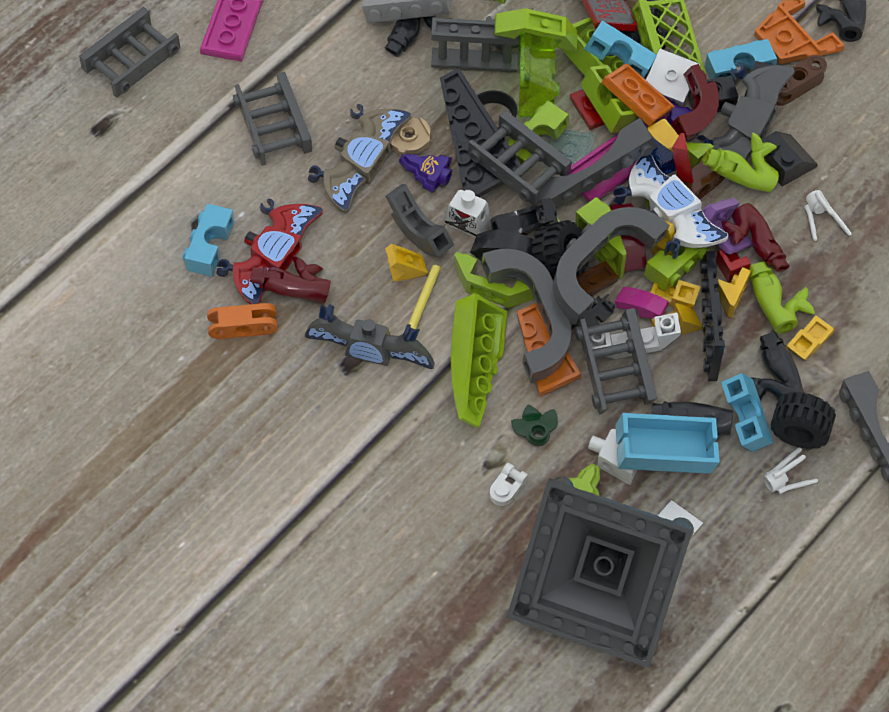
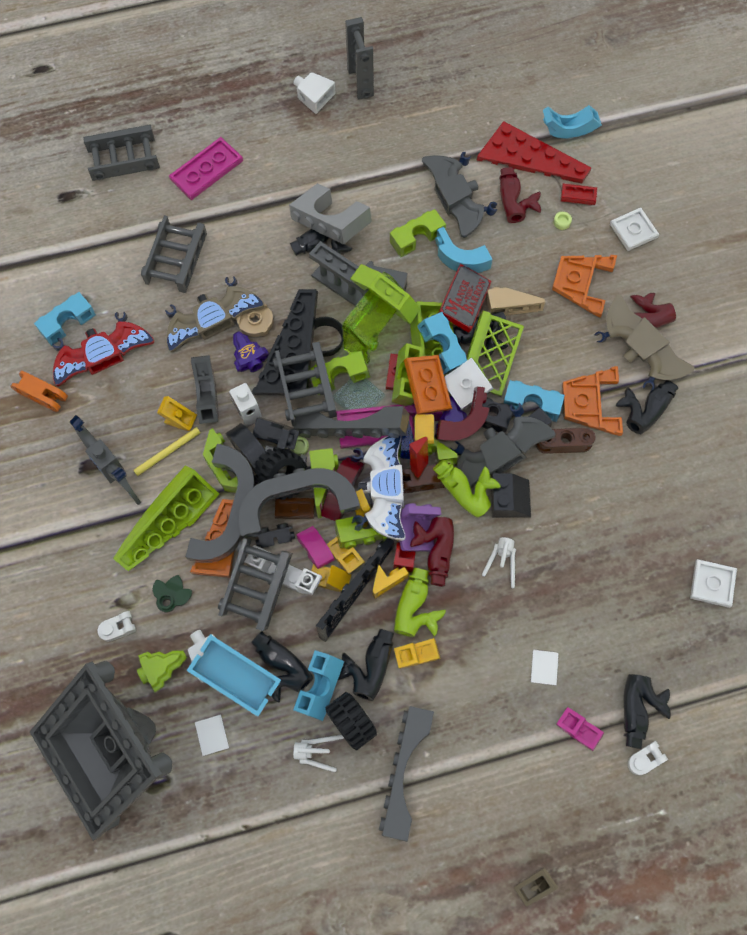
camera: 35 degrees right, 10 degrees up
dark red piece [249,257,331,305] -> none

